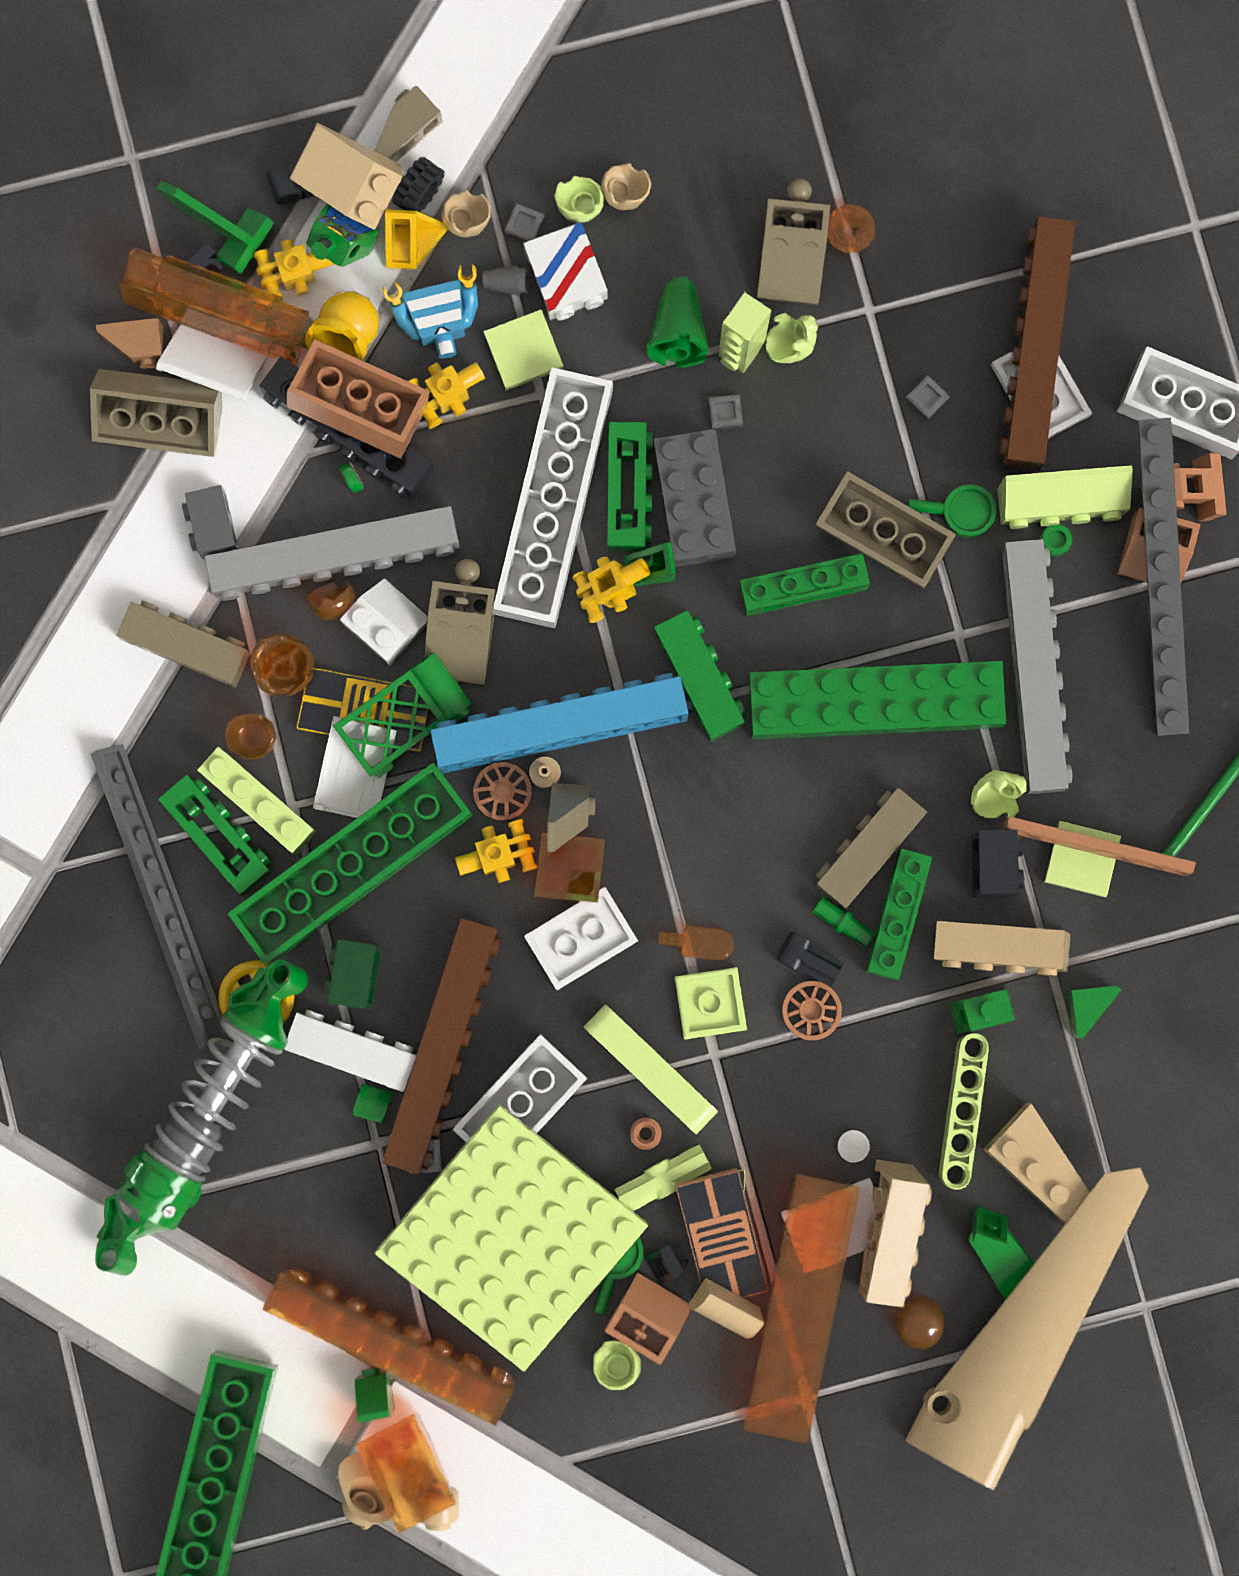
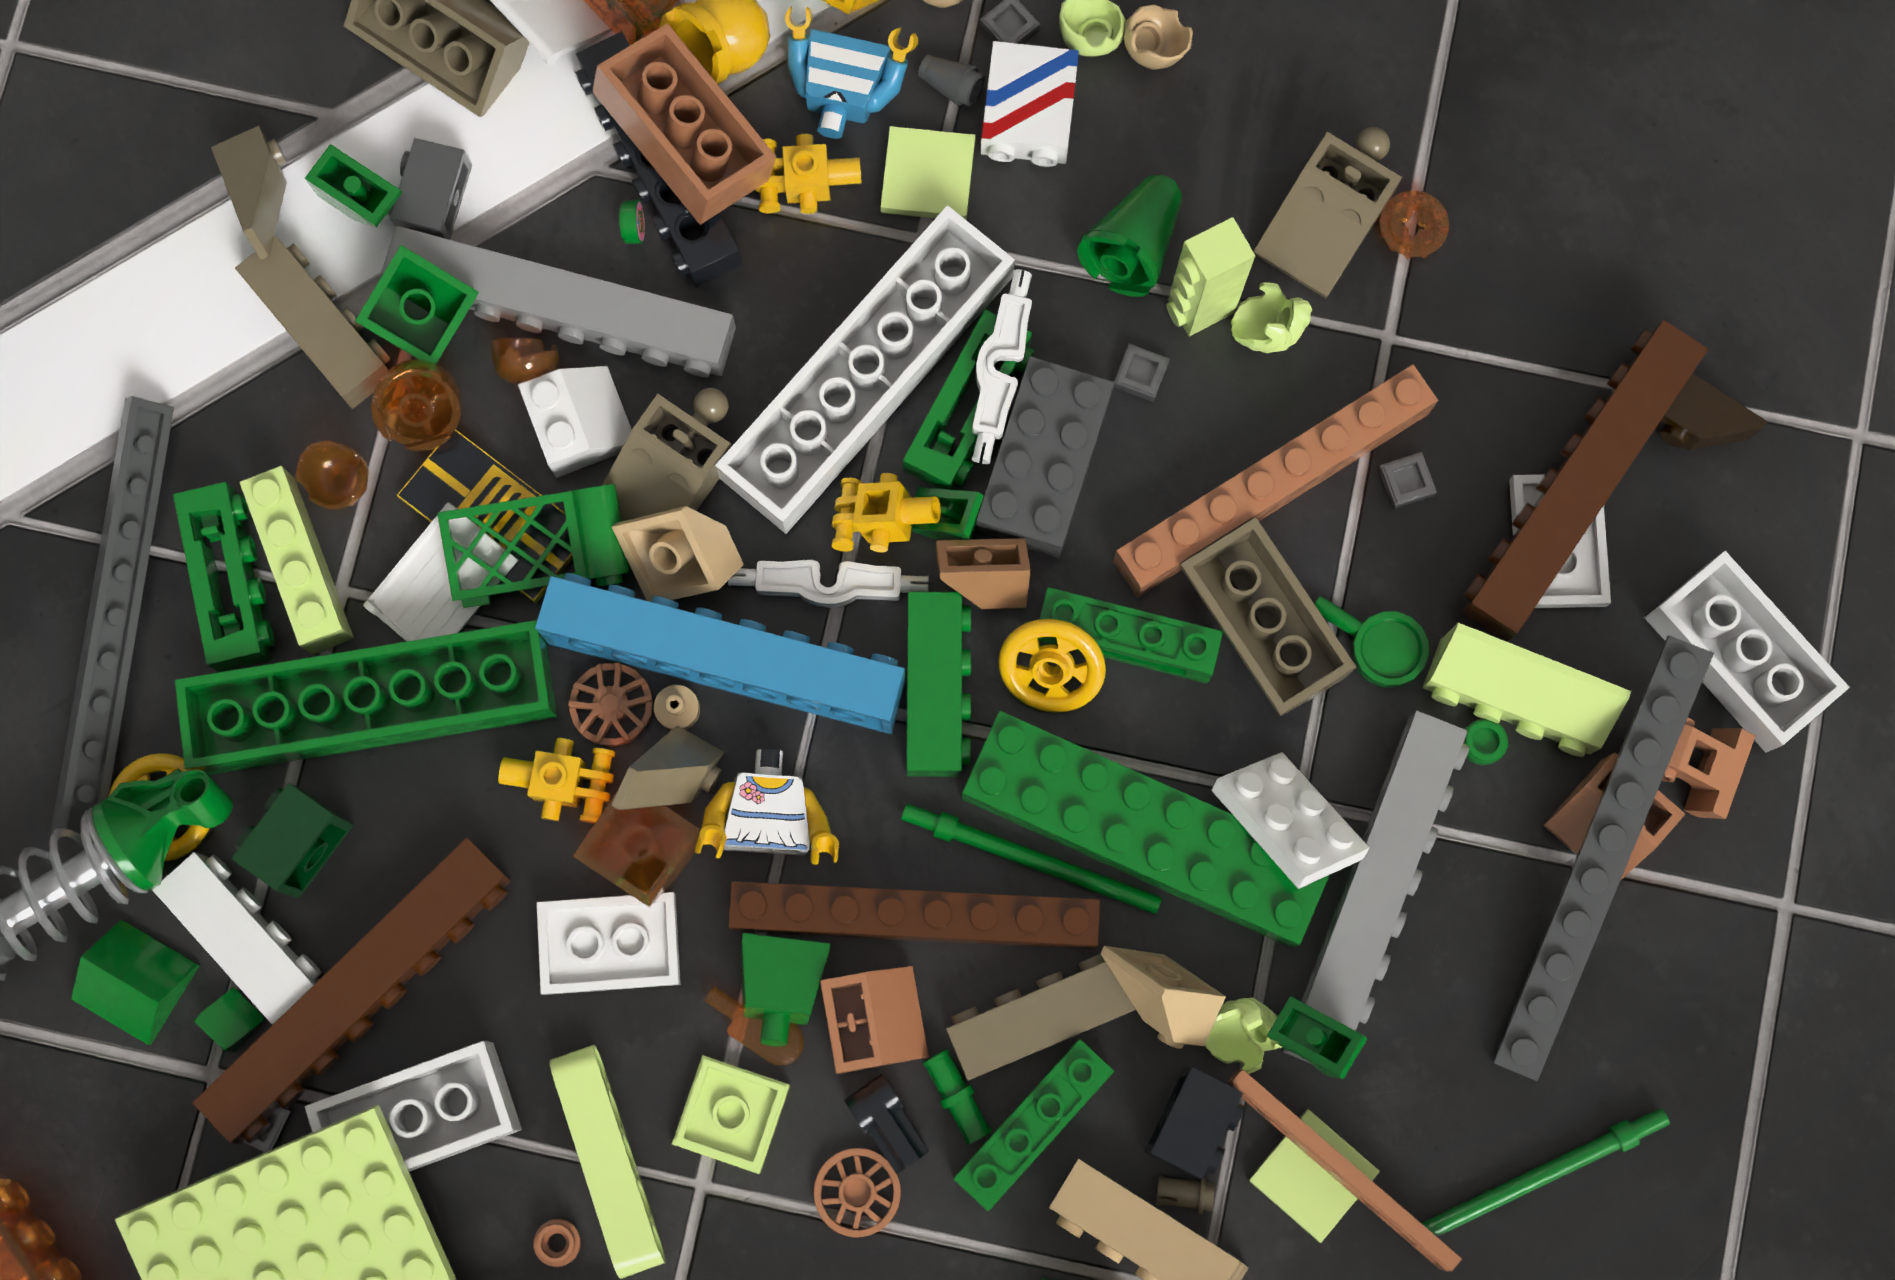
camera: 25 degrees right, 5 degrees down
none -> green slope [71,920,200,1045]
none -> dark tan slope [211,126,287,260]
none -> green slope [304,144,402,228]
none -> green slope [355,245,479,368]
none -> tan slope [611,506,744,602]
none -> torso [695,749,839,865]
none -> white piece [728,560,929,608]
none -> reddish brown brick [728,881,1100,949]
none -> green torso [740,933,830,1047]
none -> nougat slope [820,966,929,1074]
none -> green bar [901,803,1162,915]
none -> medium nougat slope [936,538,1031,609]
none -> white piece [972,270,1032,464]
none -> yellow plate [999,619,1106,712]
none -> tan slope [1101,946,1226,1049]
none -> nougat brick [1113,365,1438,598]
none -> dark tan pin [1156,1175,1215,1215]
none -> white plate [1211,752,1369,889]
none -> green slope [1267,996,1368,1079]
none -> dark brown slope [1655,373,1767,450]

